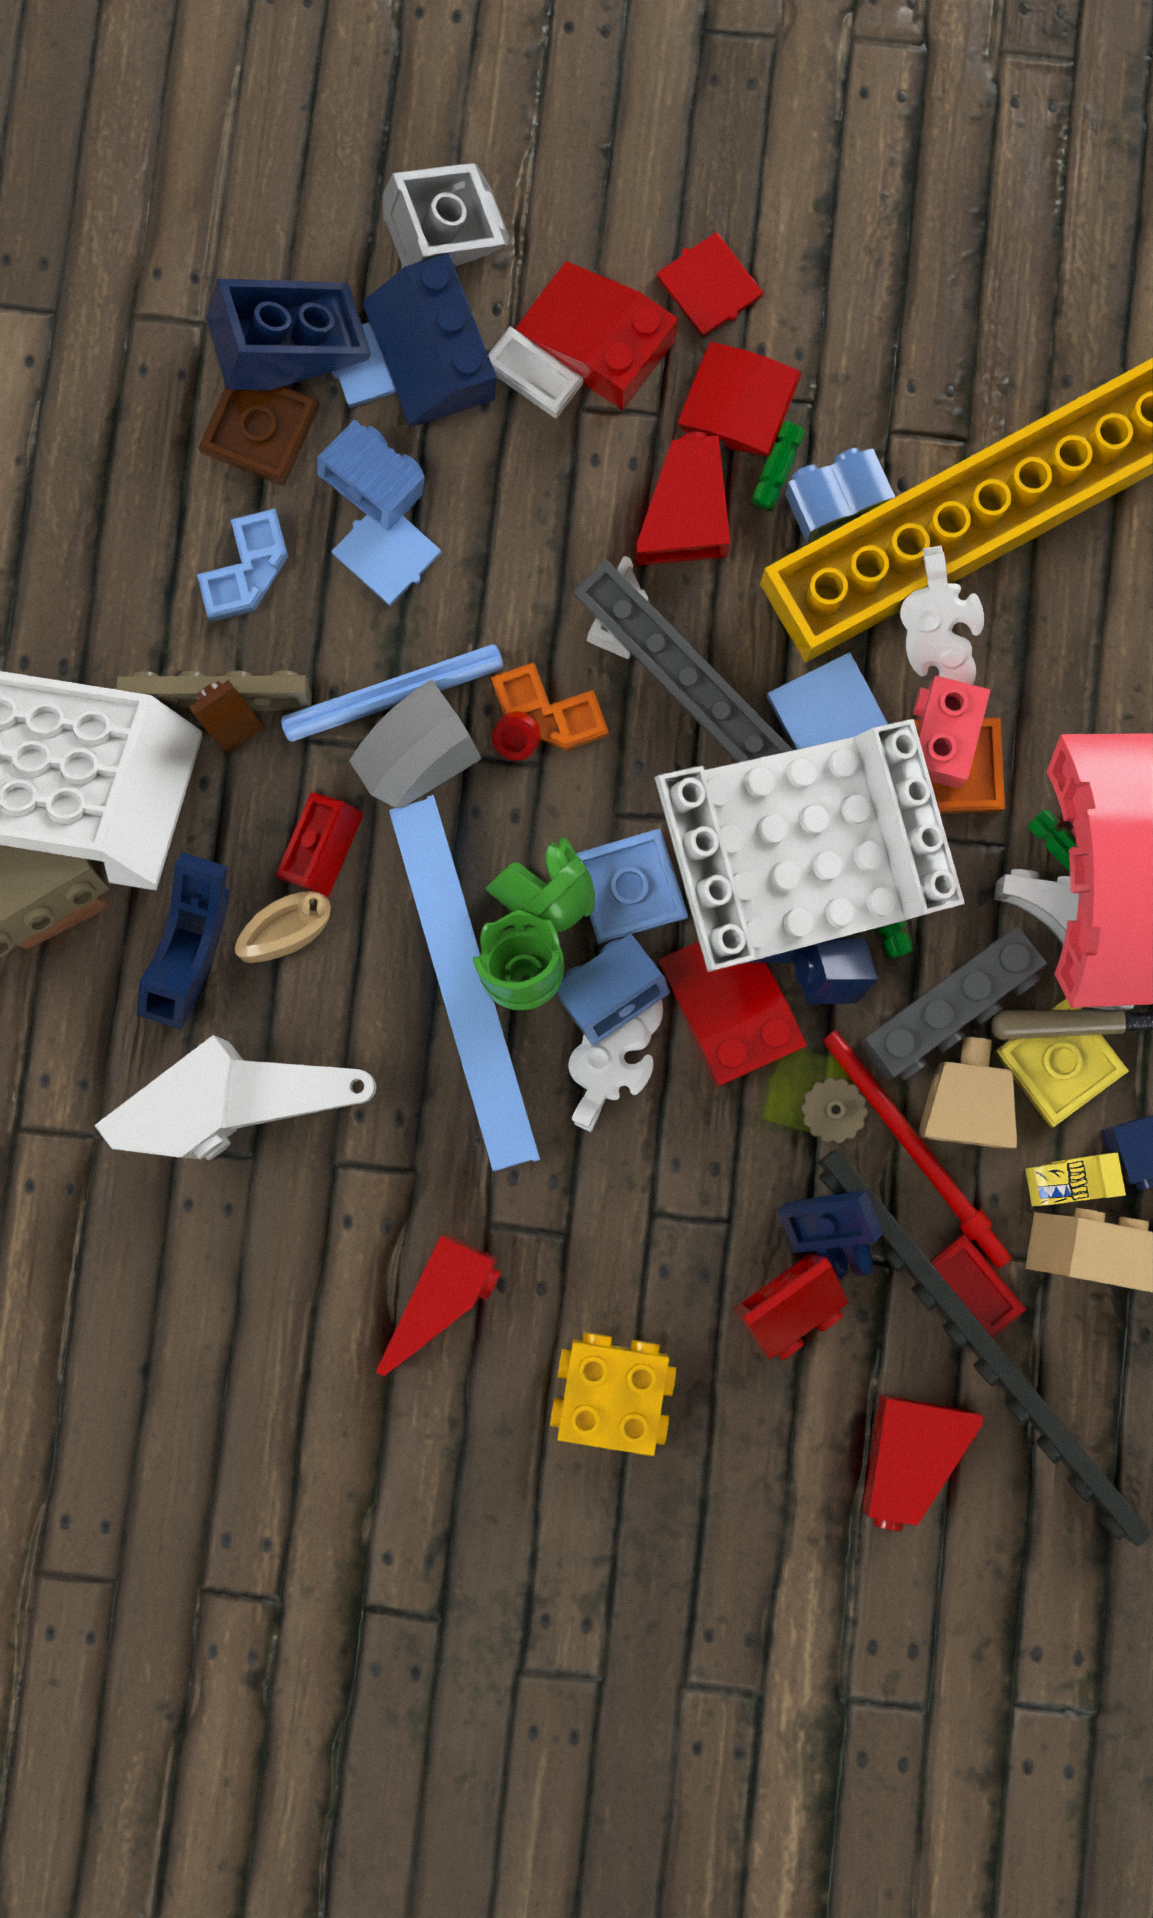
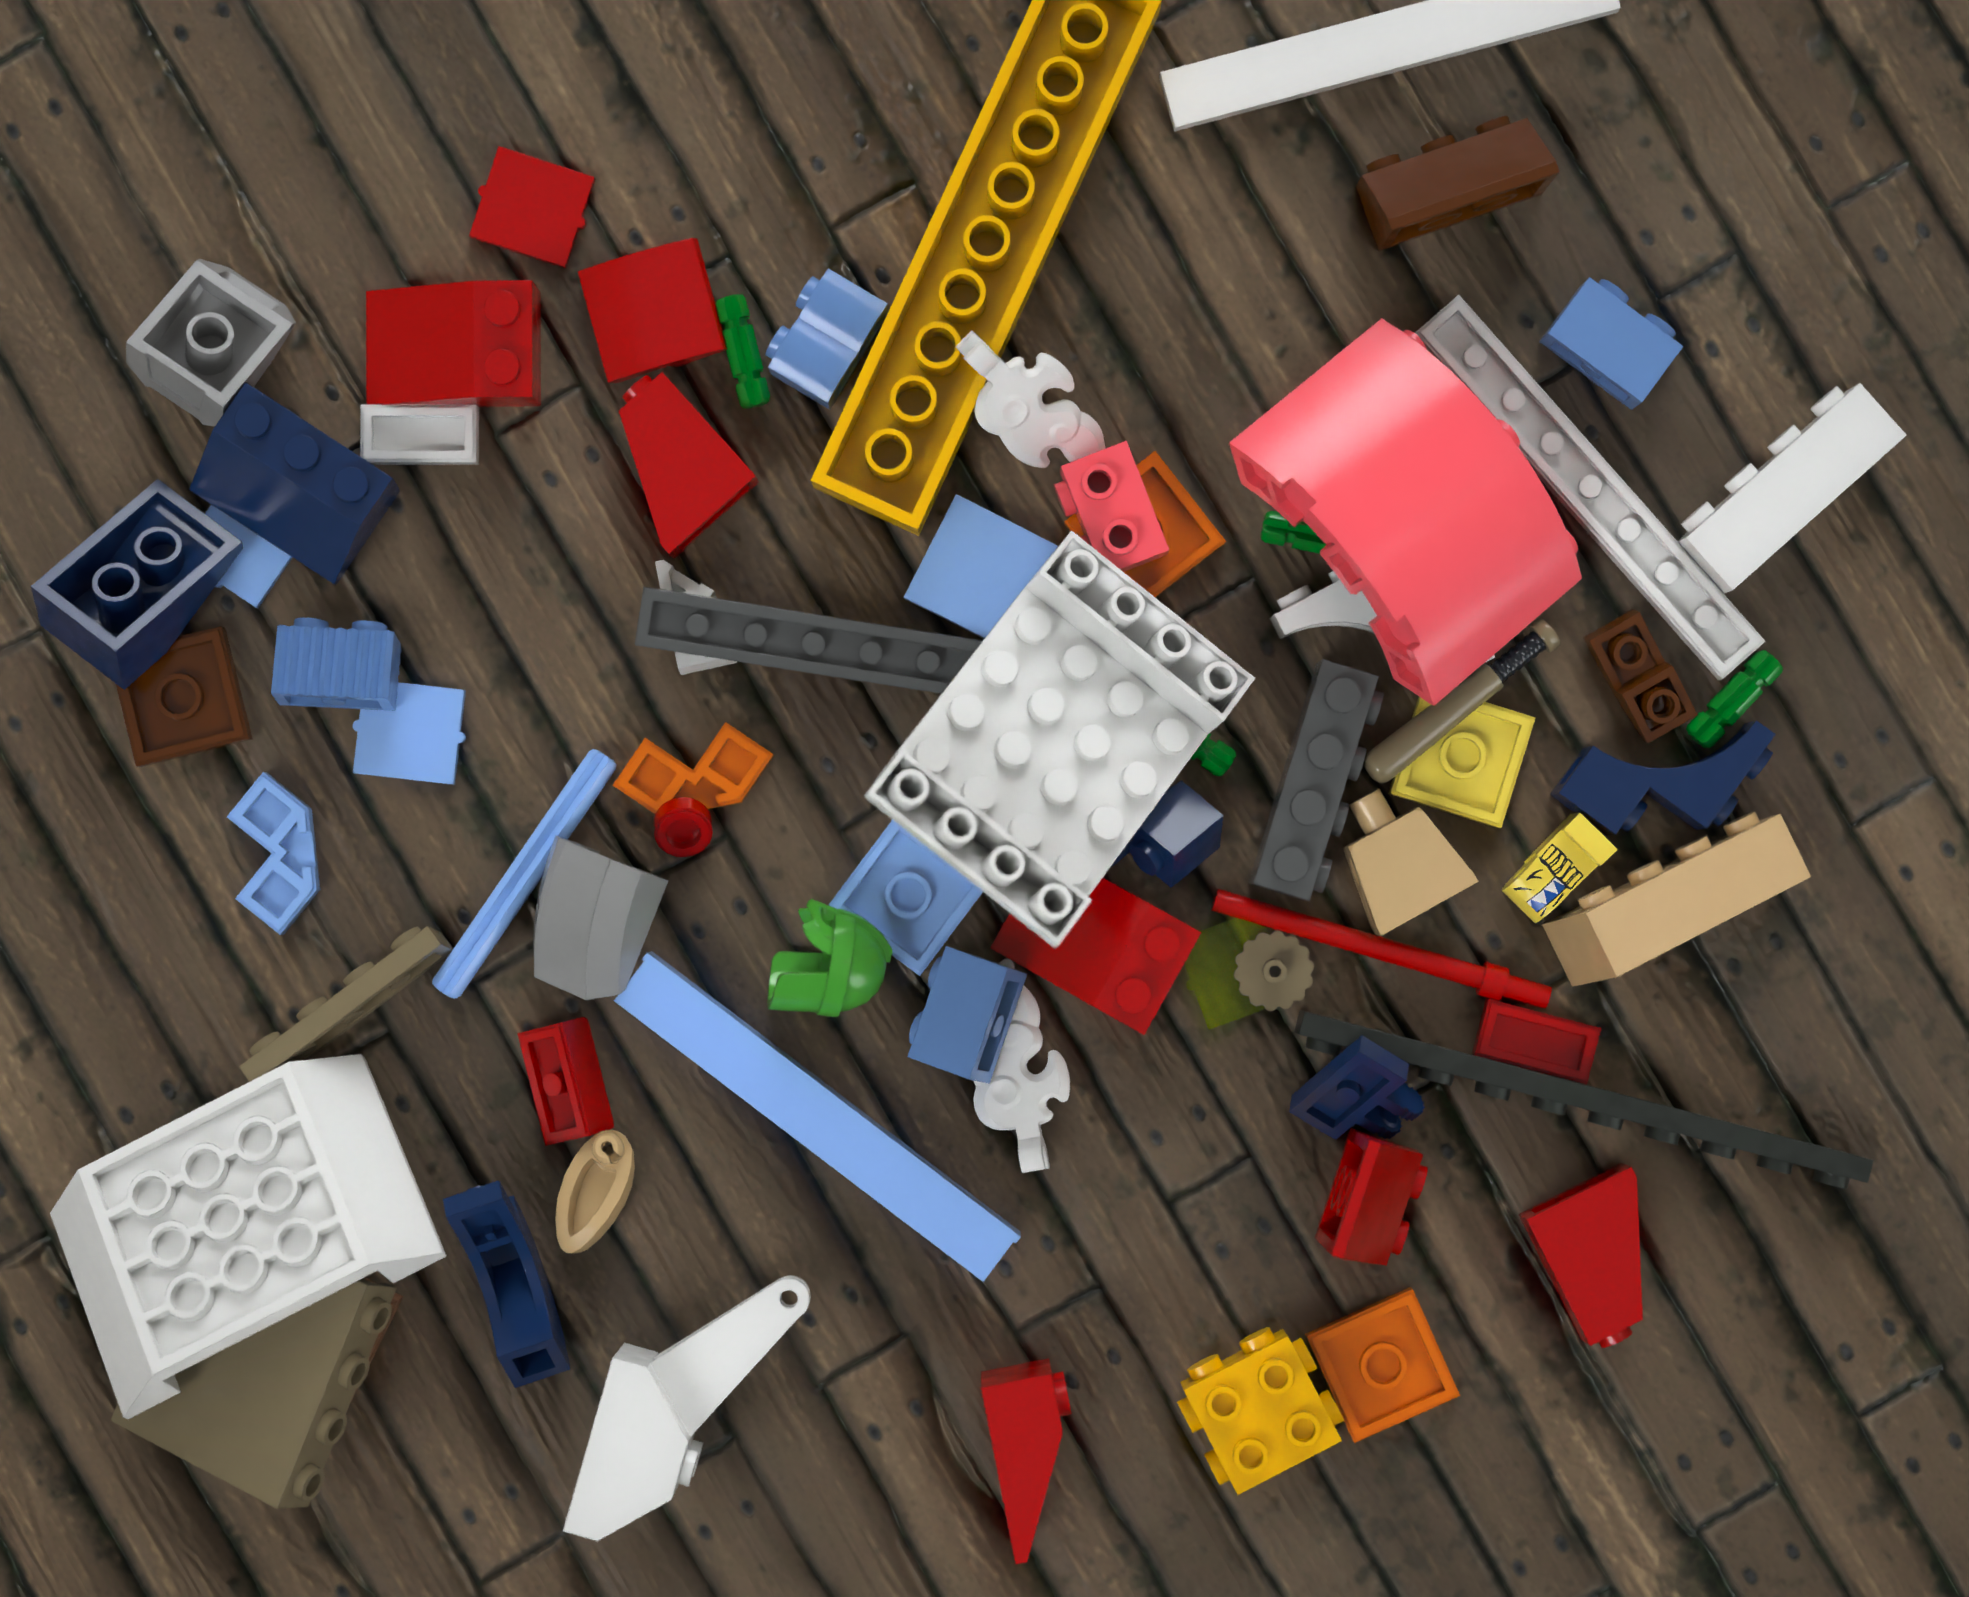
camera: 40 degrees left, 5 degrees up
reddish brown slope [189,680,265,753] -> none
bright green helmet [473,910,565,1010] -> none
none -> orange tile [1305,1287,1460,1443]

